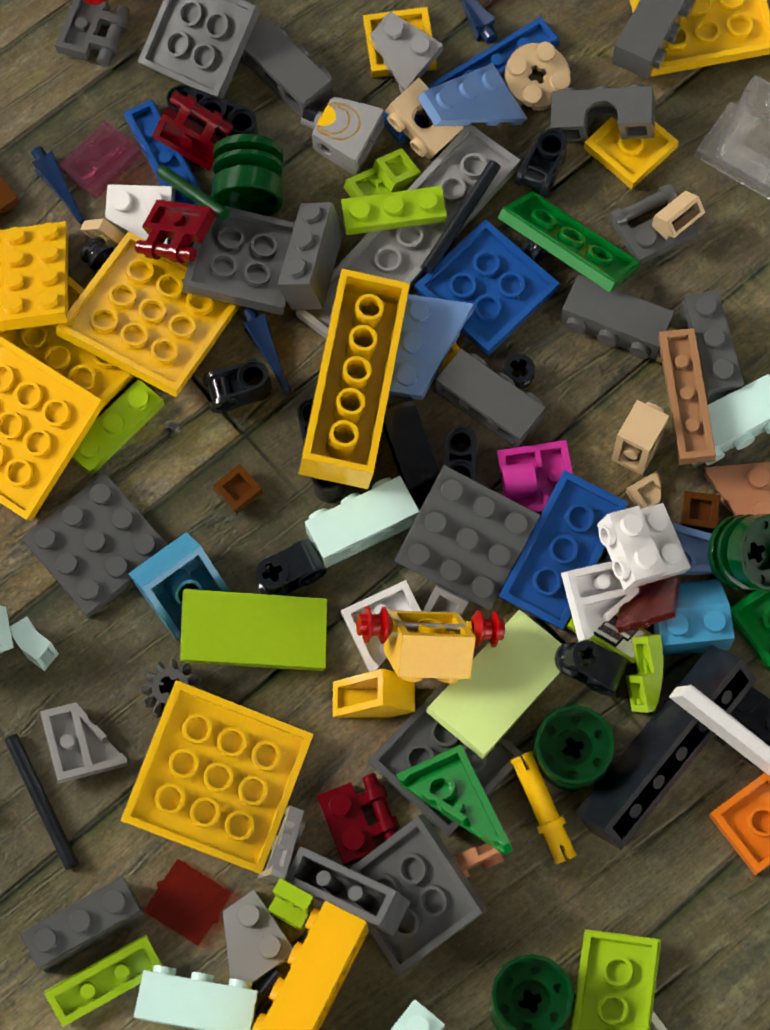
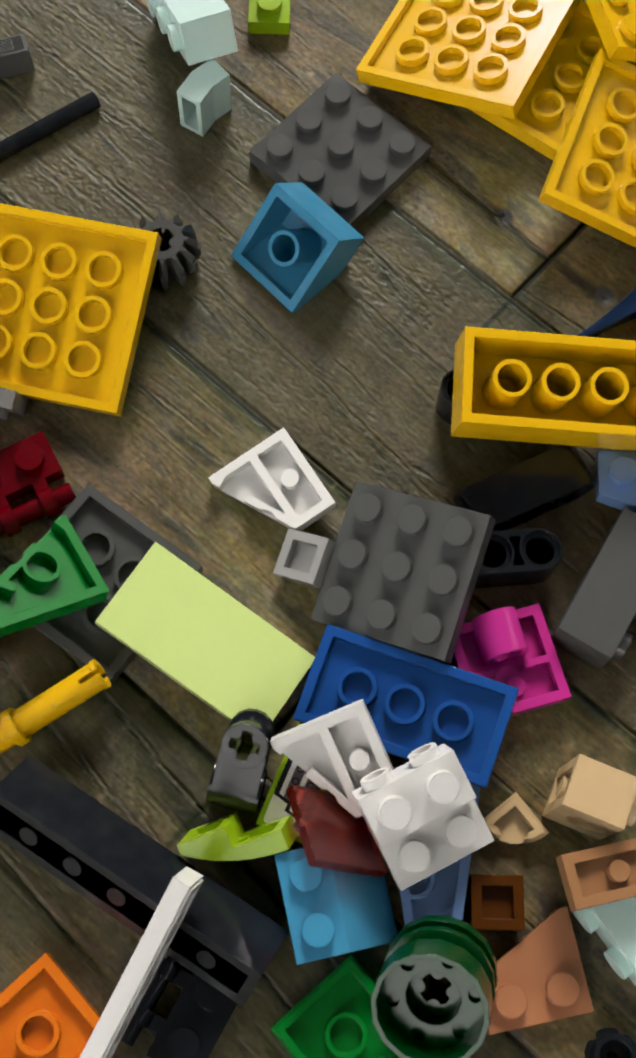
camera: 75 degrees right, 0 degrees up
light grey wing [40,702,128,784] -> none
lime plate [72,378,165,477] -> none
lime tile [180,589,327,671] -> none
black piece [202,360,272,413] -> none
reddish brown plate [213,464,263,515] -> none
black piece [256,539,327,596] -> none
light aqua brick [305,476,419,568] -> none
yellow slope [333,669,415,718] -> none
yellow brick [356,606,505,683] -> none
dark green wheel [533,705,615,791] -> none

